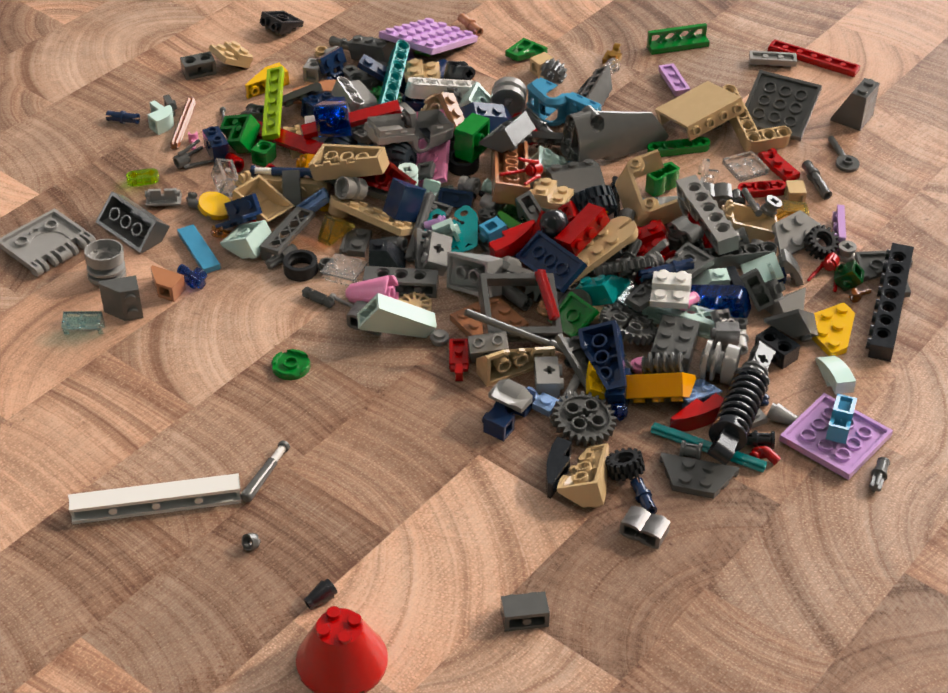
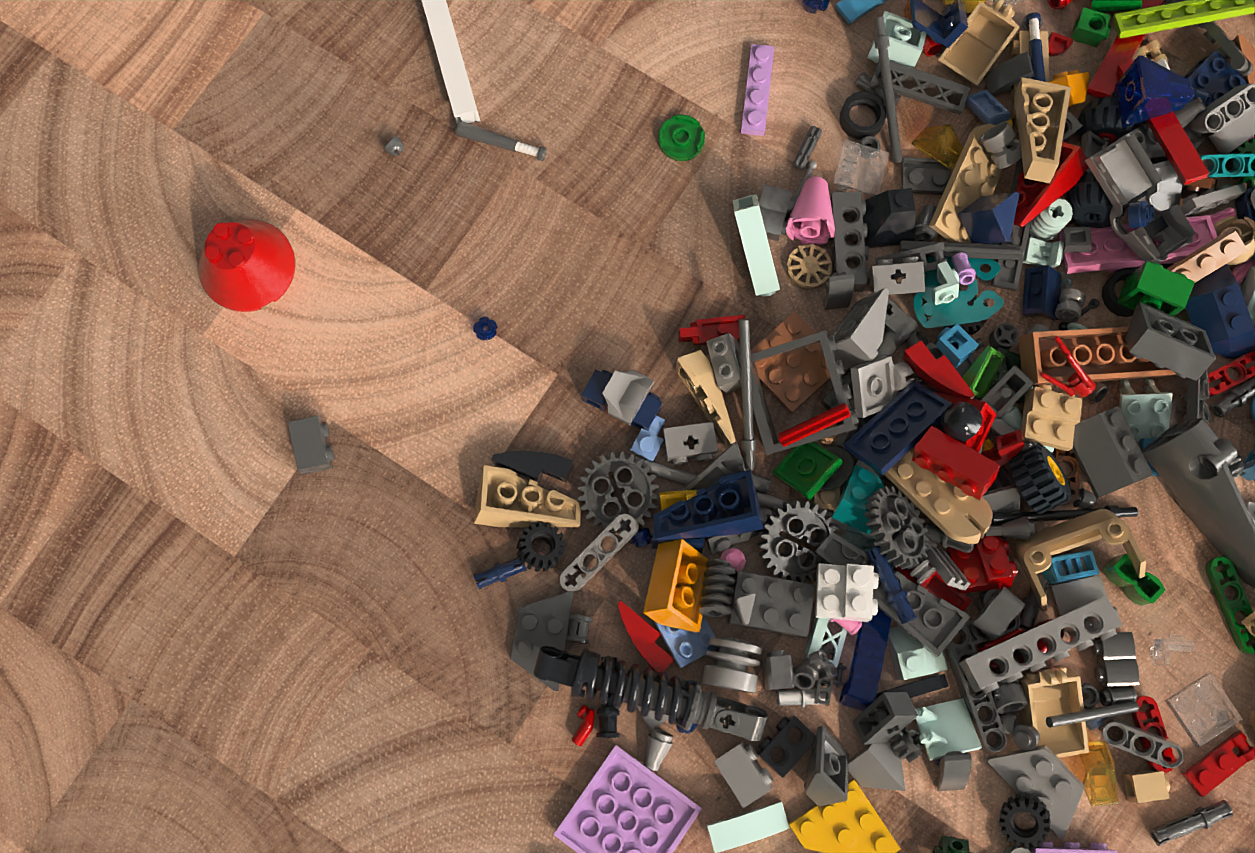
camera: 85 degrees right, 35 degrees up
black cone [303,579,338,610] -> none
light grey plate [430,329,449,347] -> none
flat silver brick [619,506,670,549] -> none
teal axle [651,422,767,472] -> none
dark grey wheel [760,195,782,217] -> none
red plant [807,252,840,292] -> none
dark azure slope [826,393,857,444] -> none
none -> clear blue plate [473,317,497,340]
none -> light grey beam [560,514,639,591]
none -> light grey brick [714,741,774,808]
none -> light grey slope [734,593,756,626]
none -> lavender plate [741,44,775,136]
none -> dark grey slope [823,272,855,310]
none -> dark grey bar [874,17,903,163]
none -> flat silver plate [1012,724,1040,751]
none -> light grey beam [1103,719,1184,768]
none -> dark blue plate [1128,200,1154,229]

